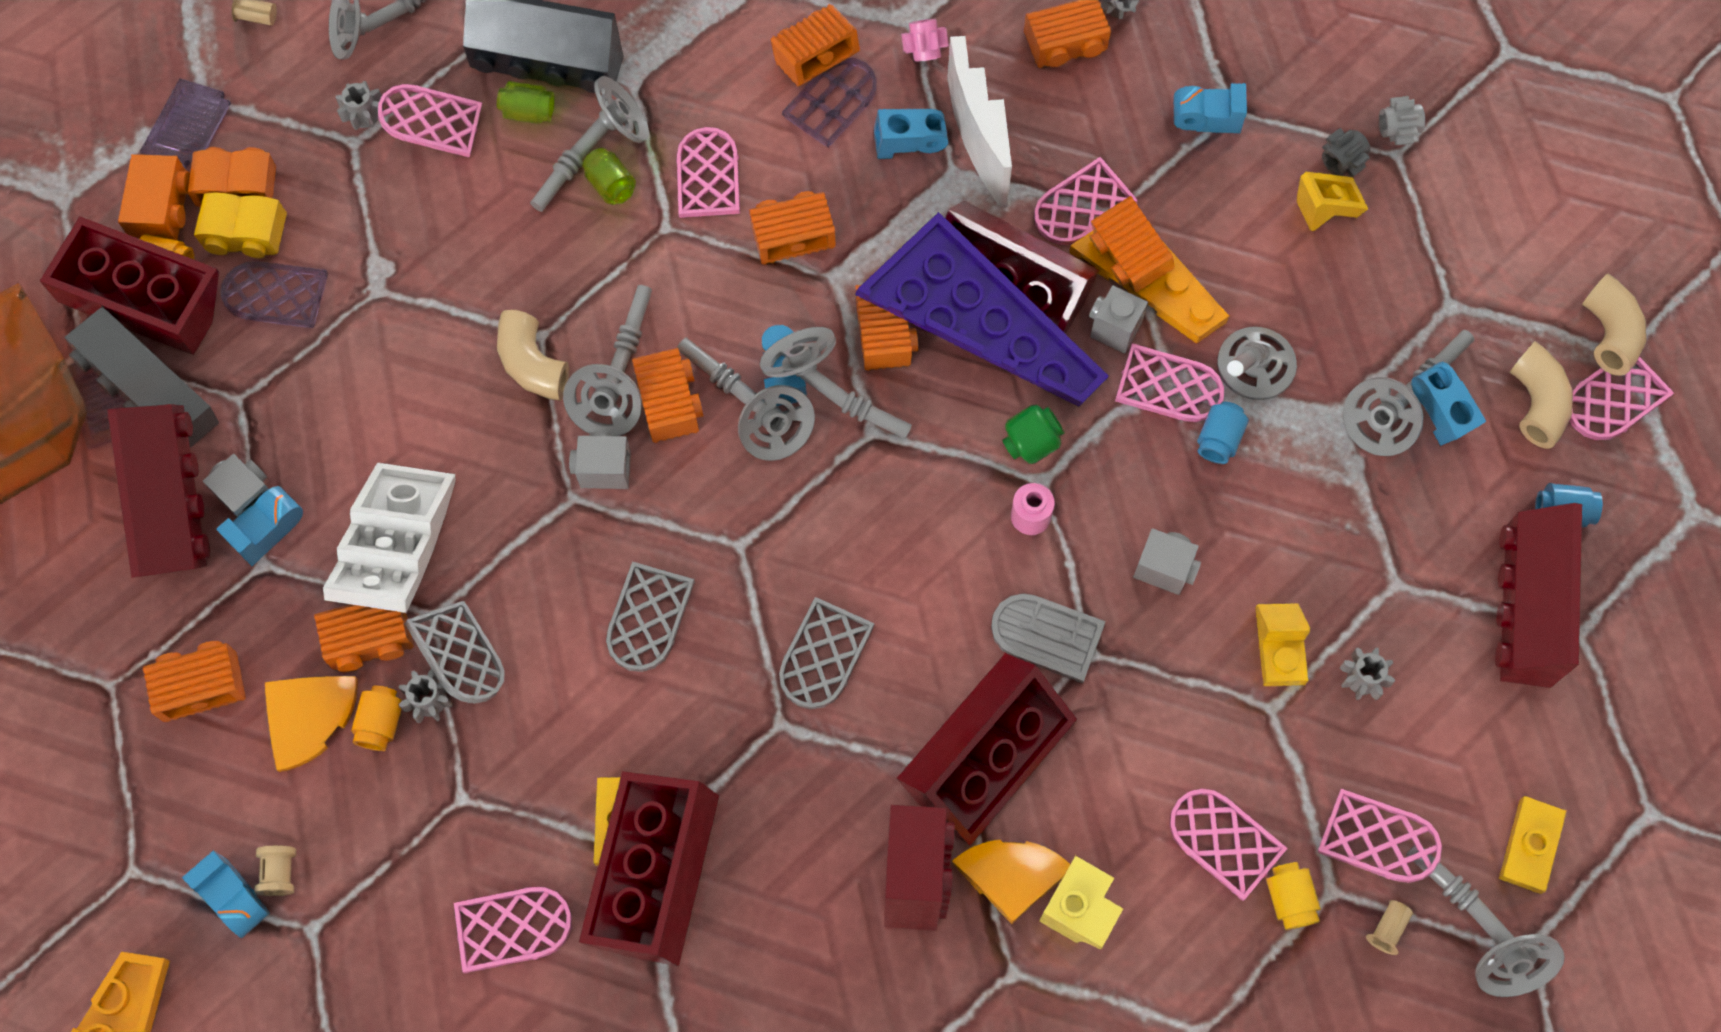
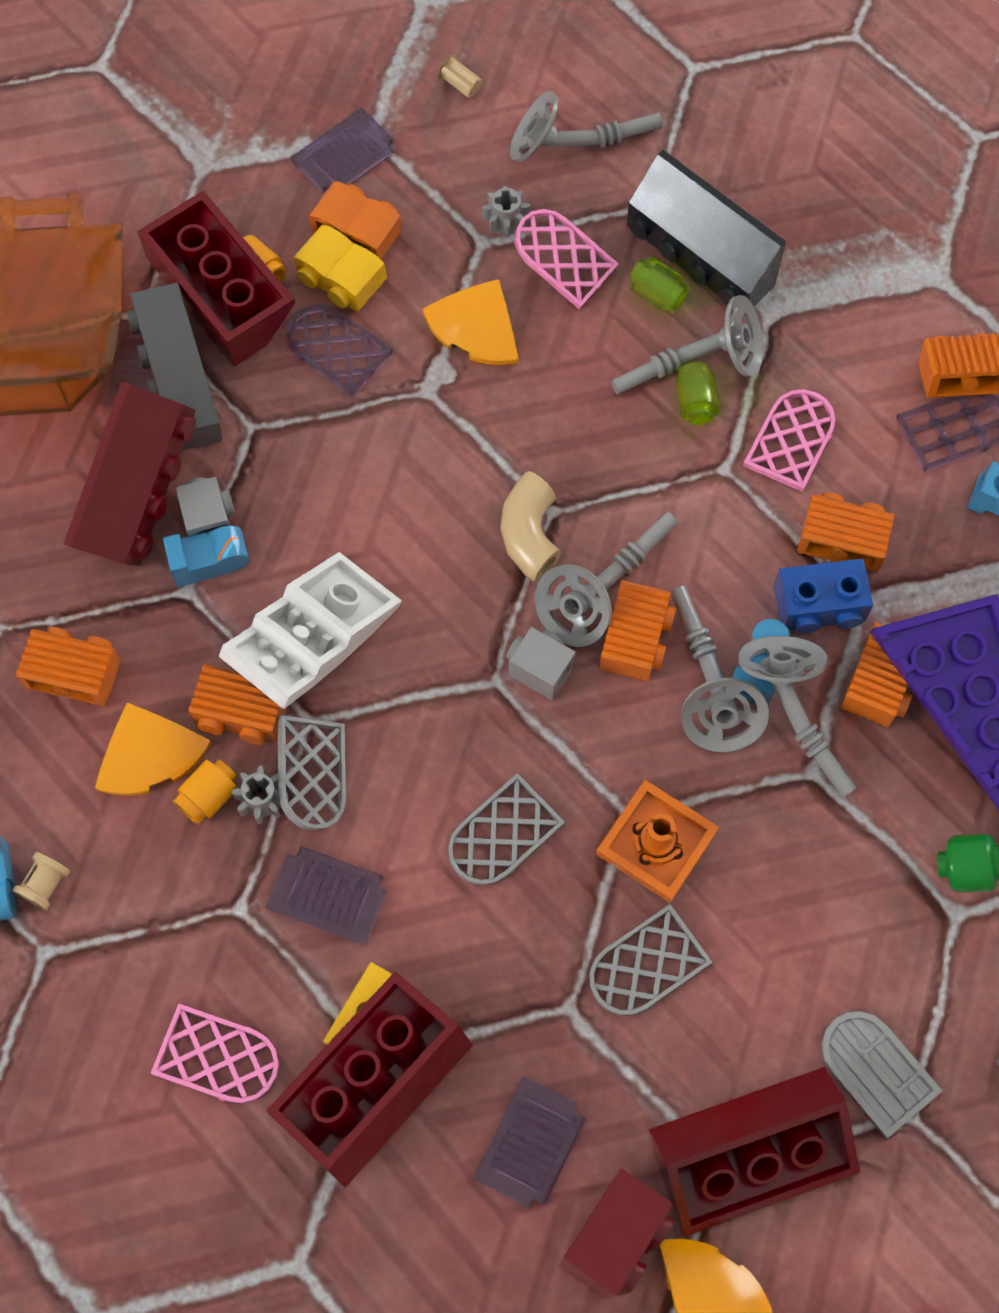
camera: 30 degrees right, 0 degrees up
orange brick [118,154,190,240] -> none
bright pink brick [1011,483,1055,535] -> none
none -> clear purple window [265,846,387,946]
none -> light orange brick [423,279,519,365]
none -> clear purple window [473,1076,586,1208]
none -> orange plate [596,780,720,904]
none -> blue brick [774,559,873,634]

